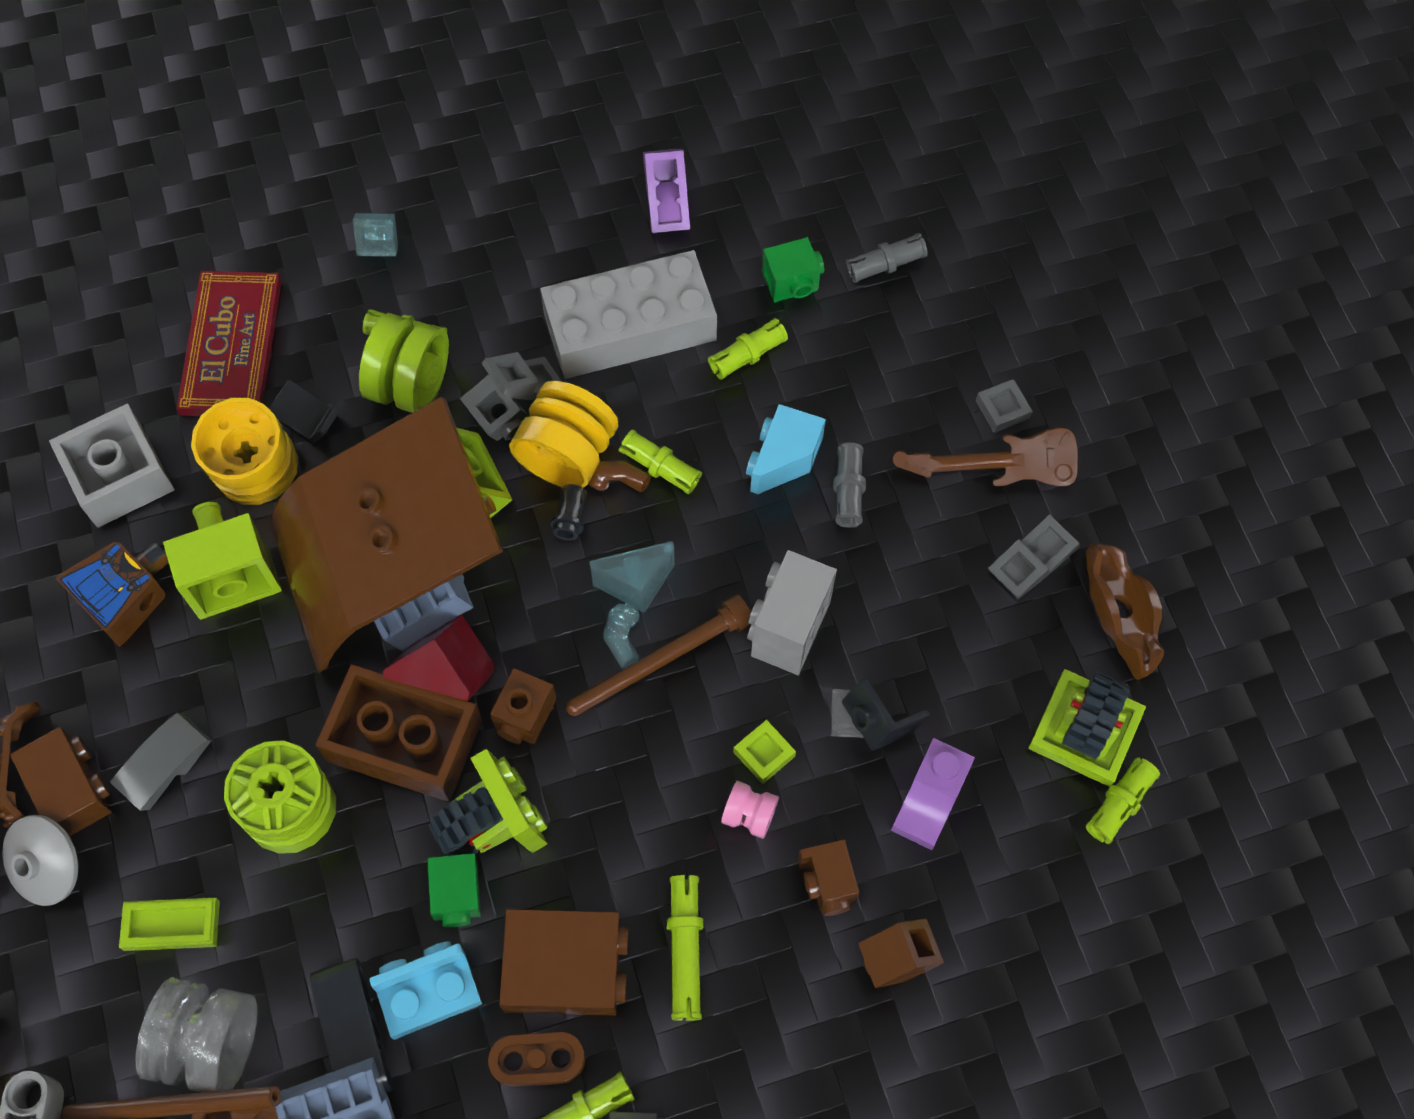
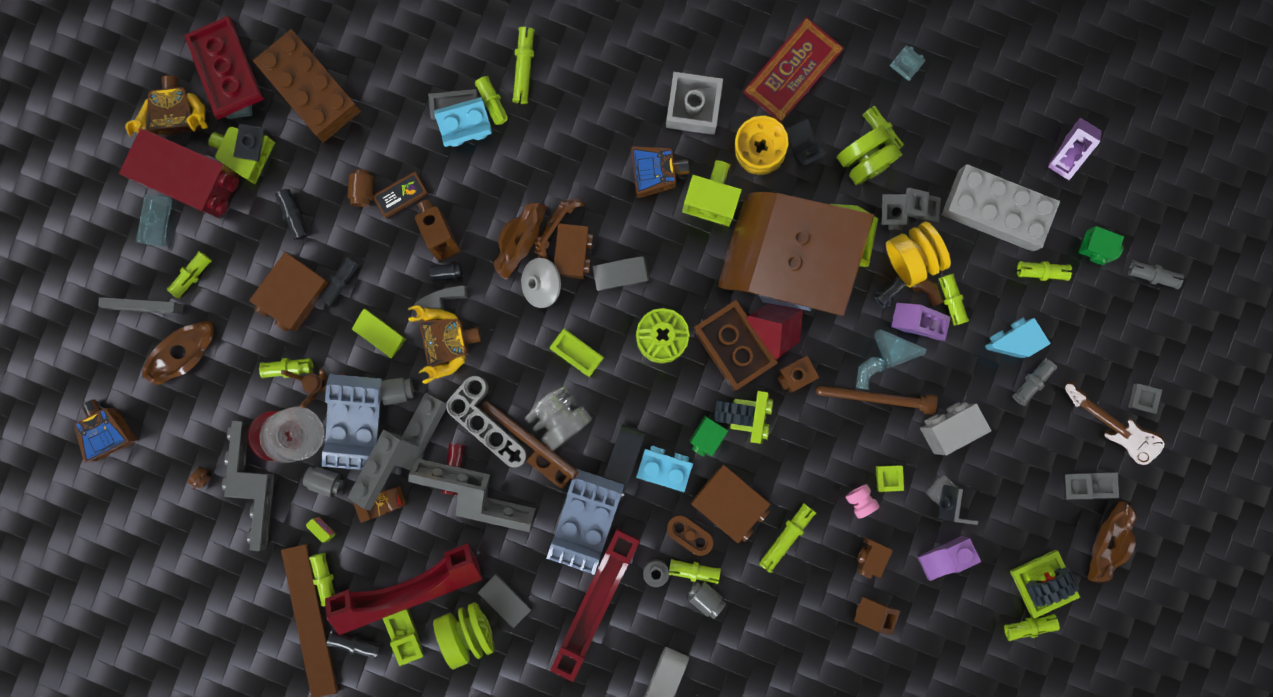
camera: 40 degrees right, 20 degrees up
none -> medium lavender arch [891,303,951,341]

